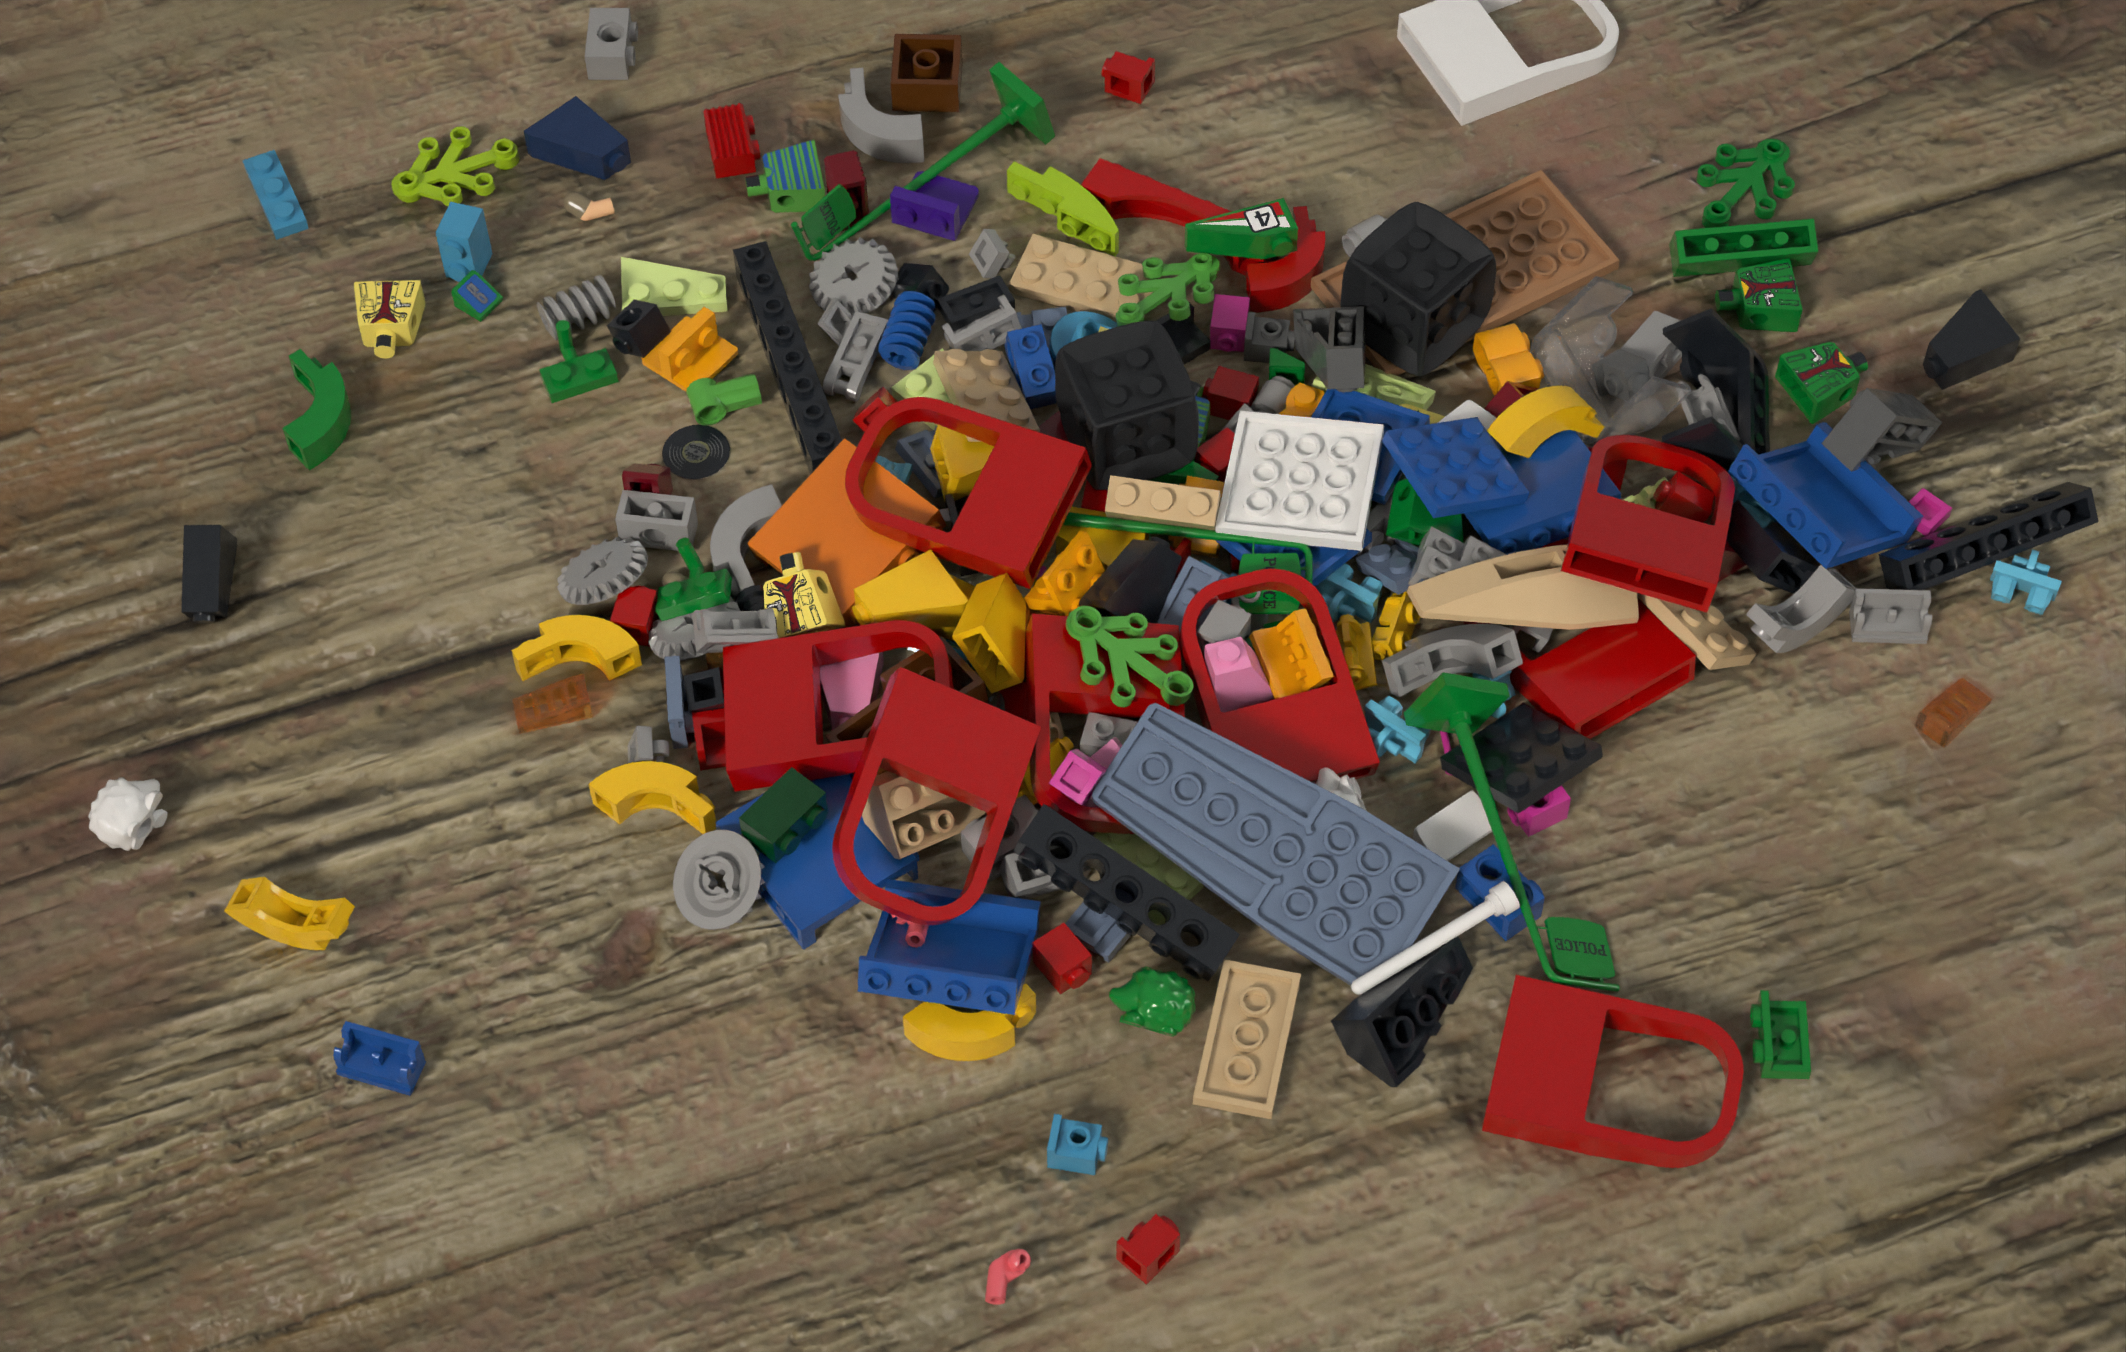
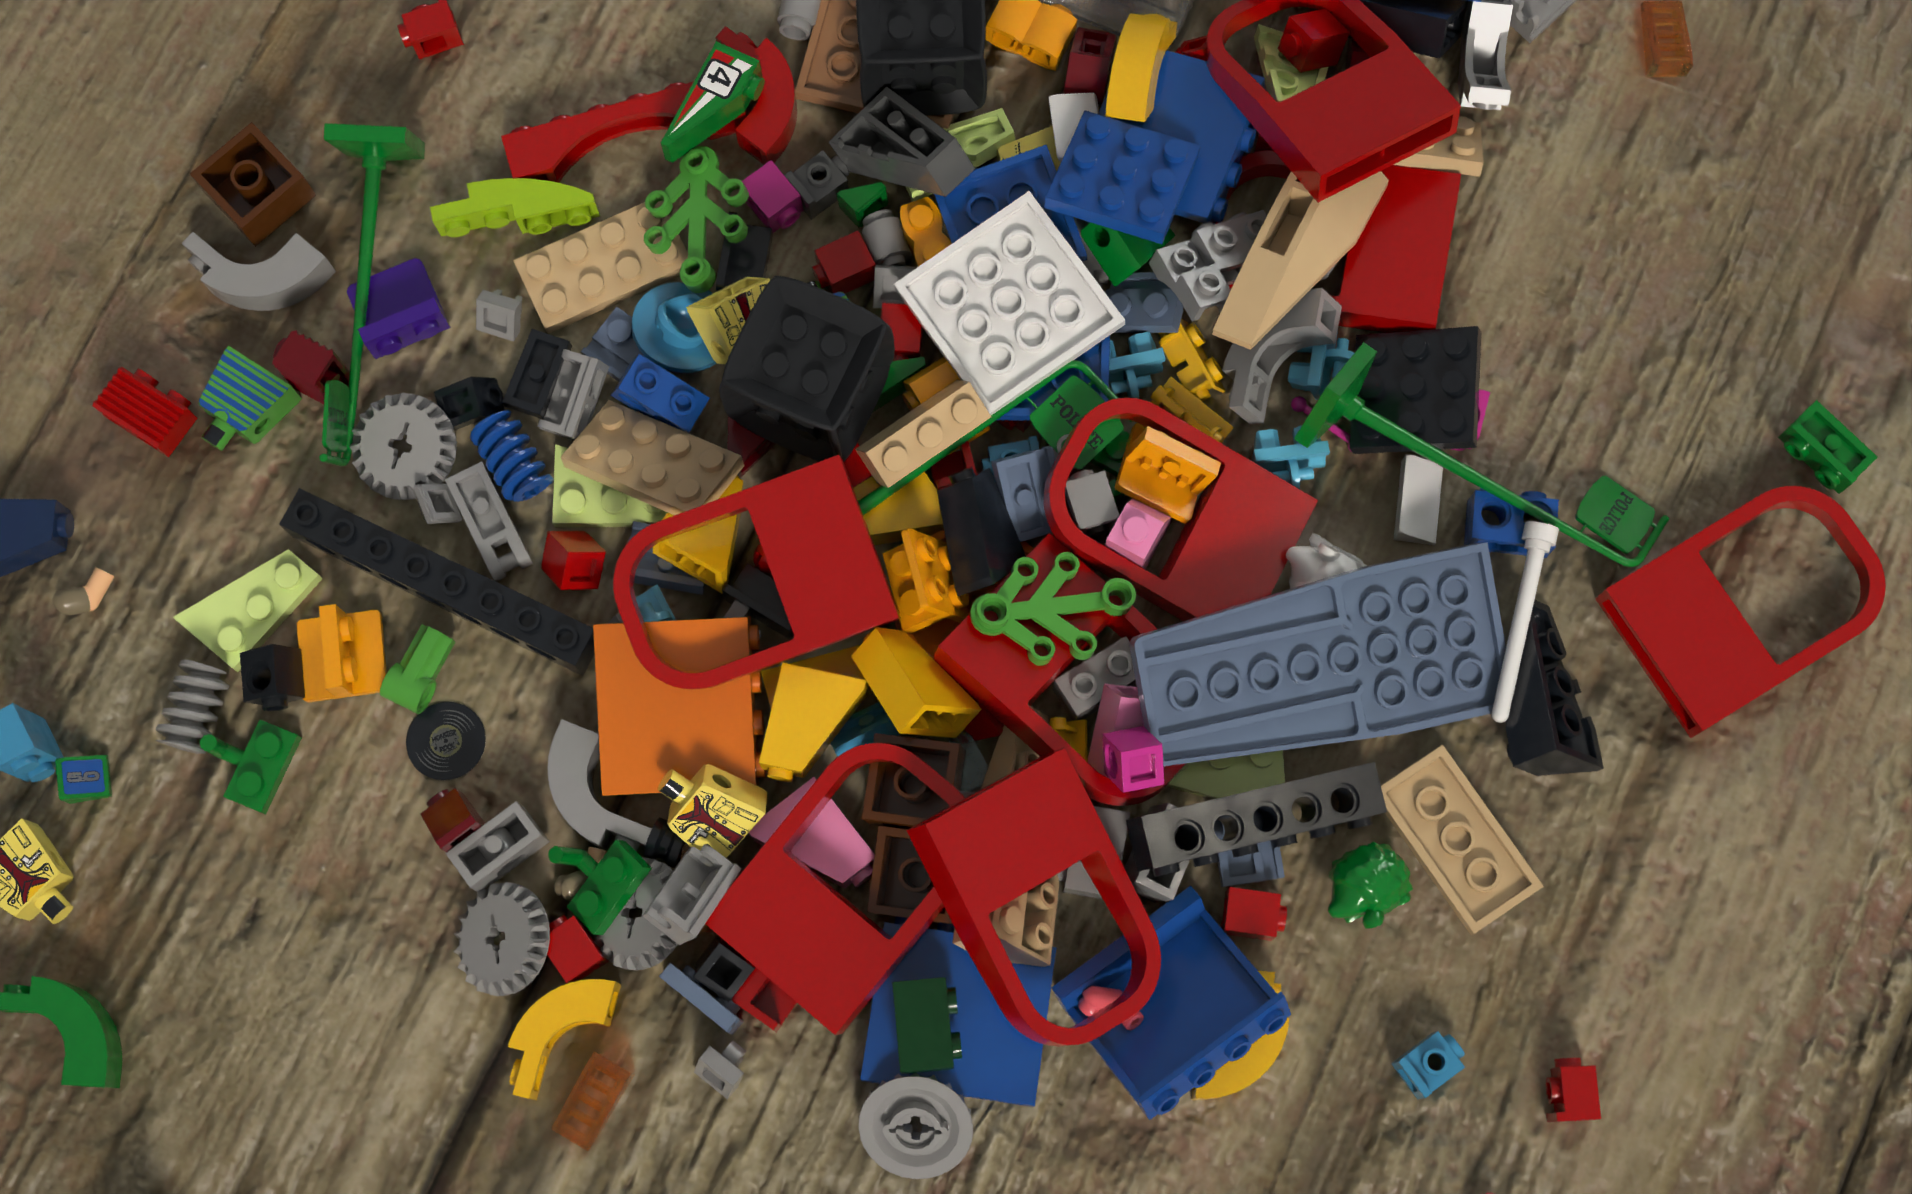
camera: 45 degrees left, 20 degrees up
yellow arch [589,761,716,834] -> none

